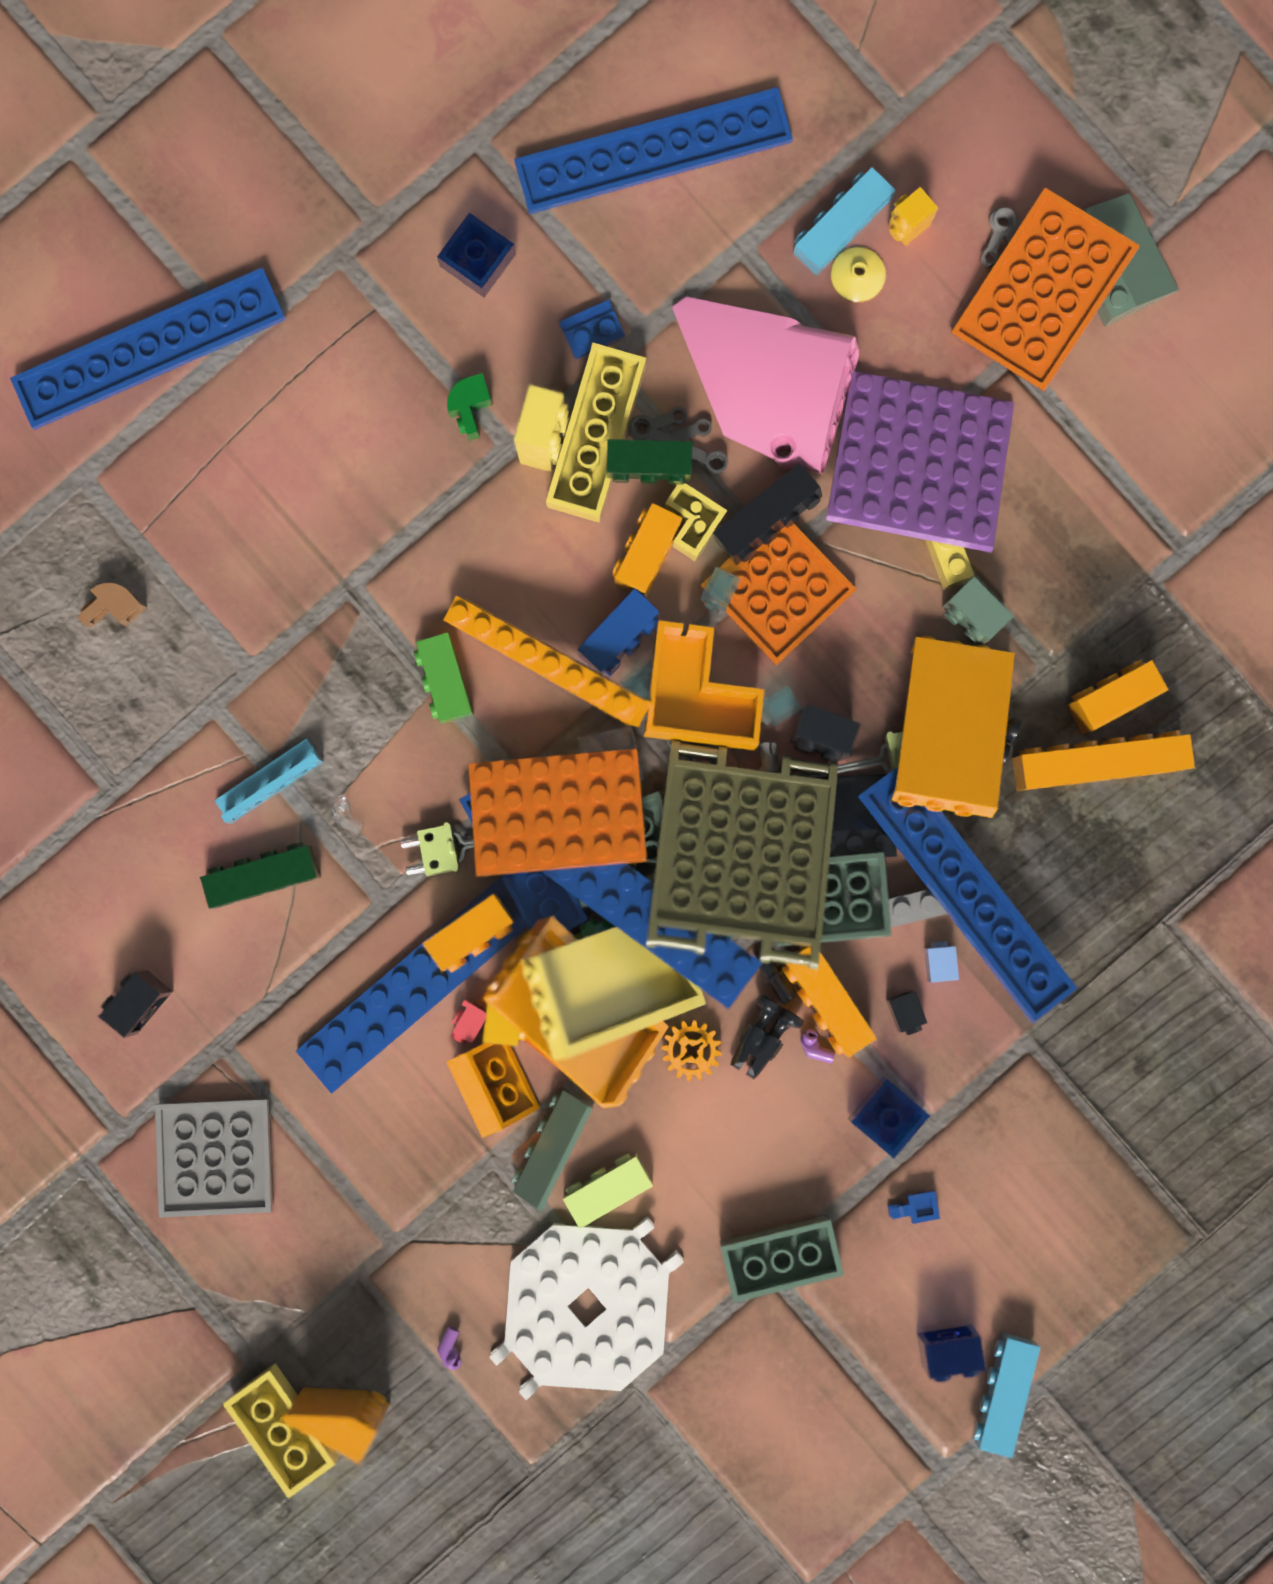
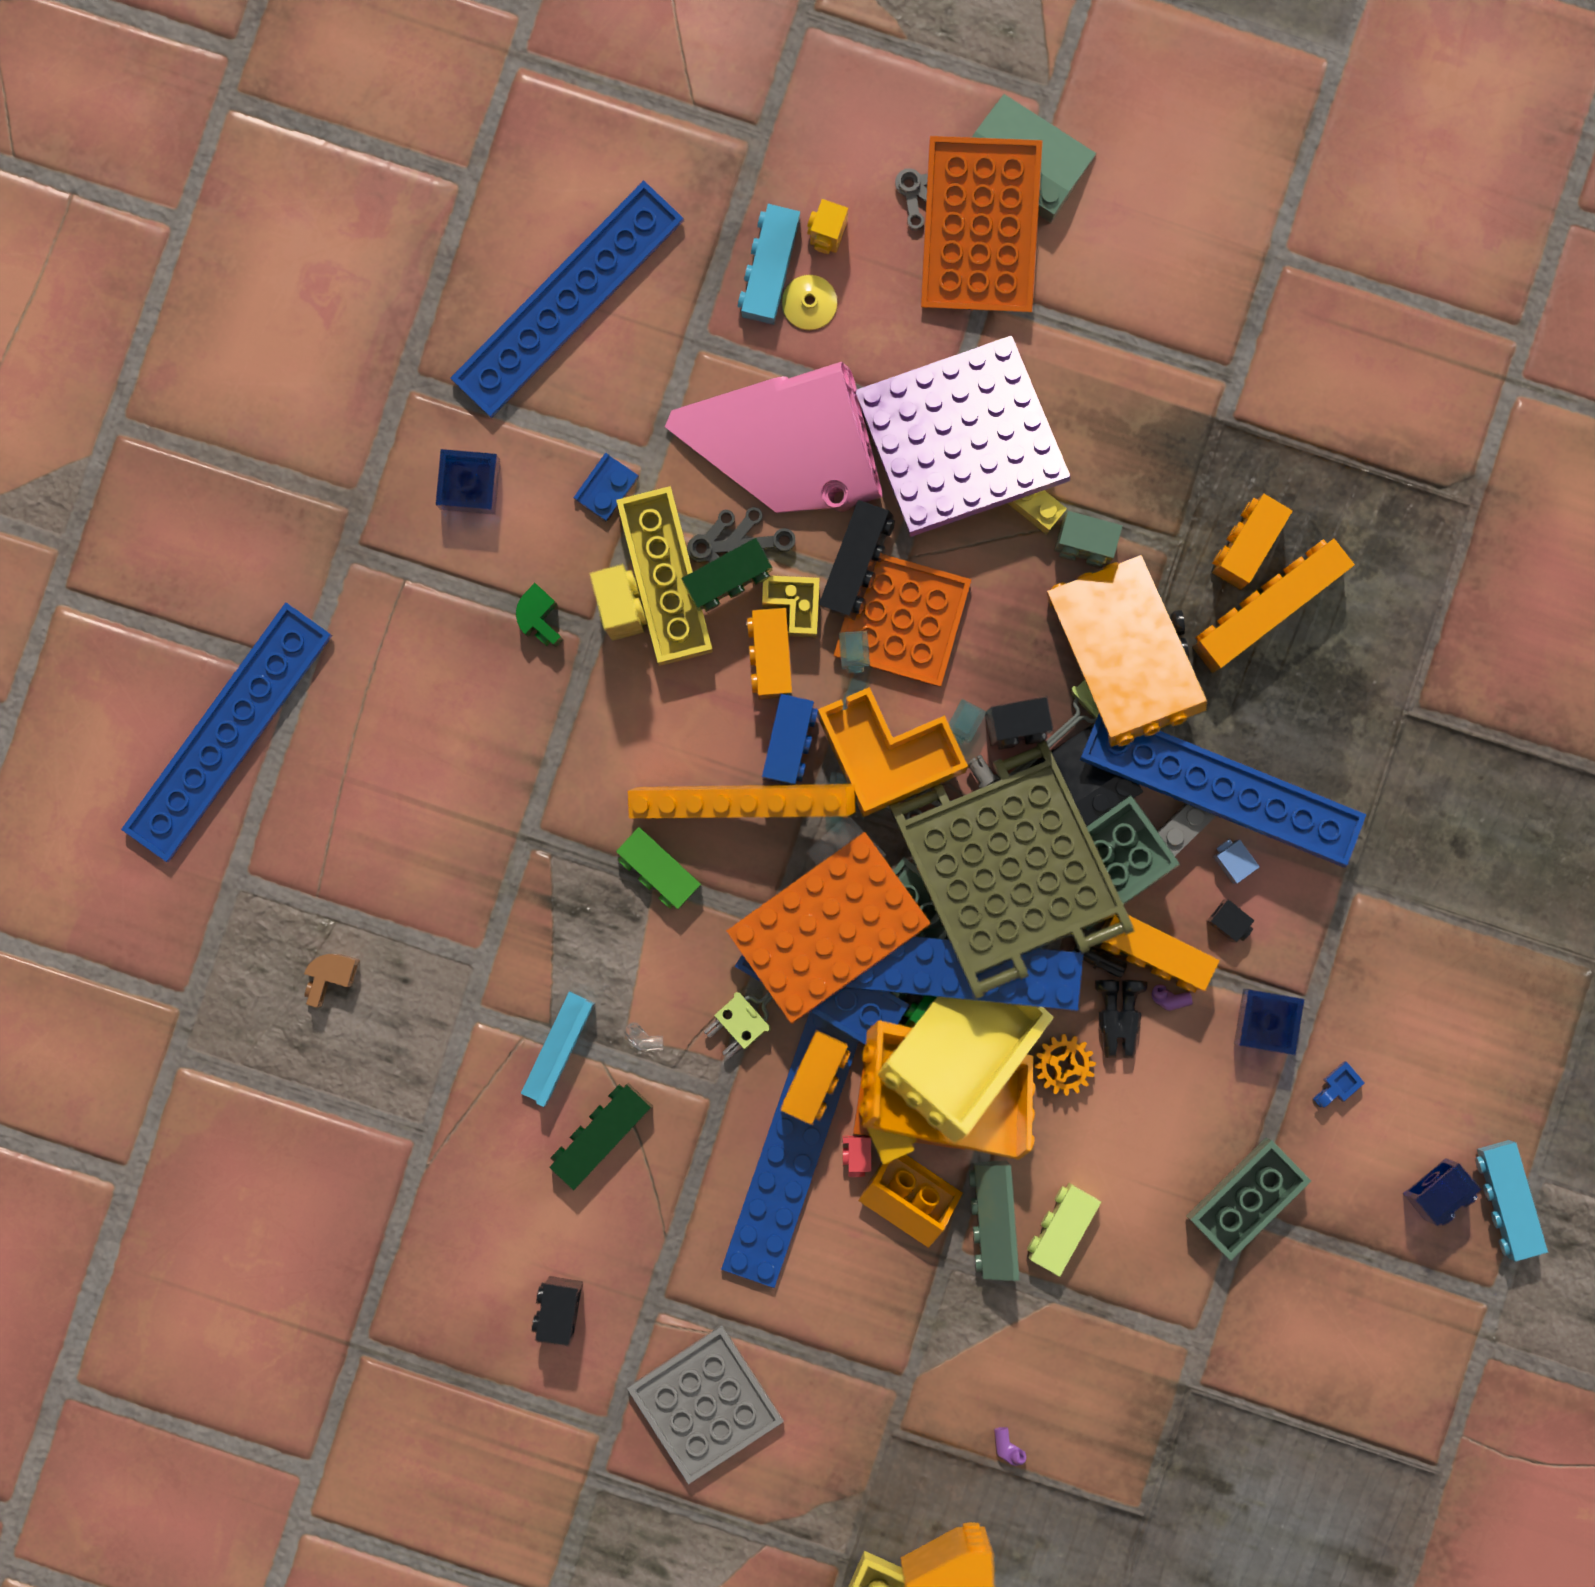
camera: 30 degrees left, 0 degrees up
white plate [489,1216,684,1400] -> none

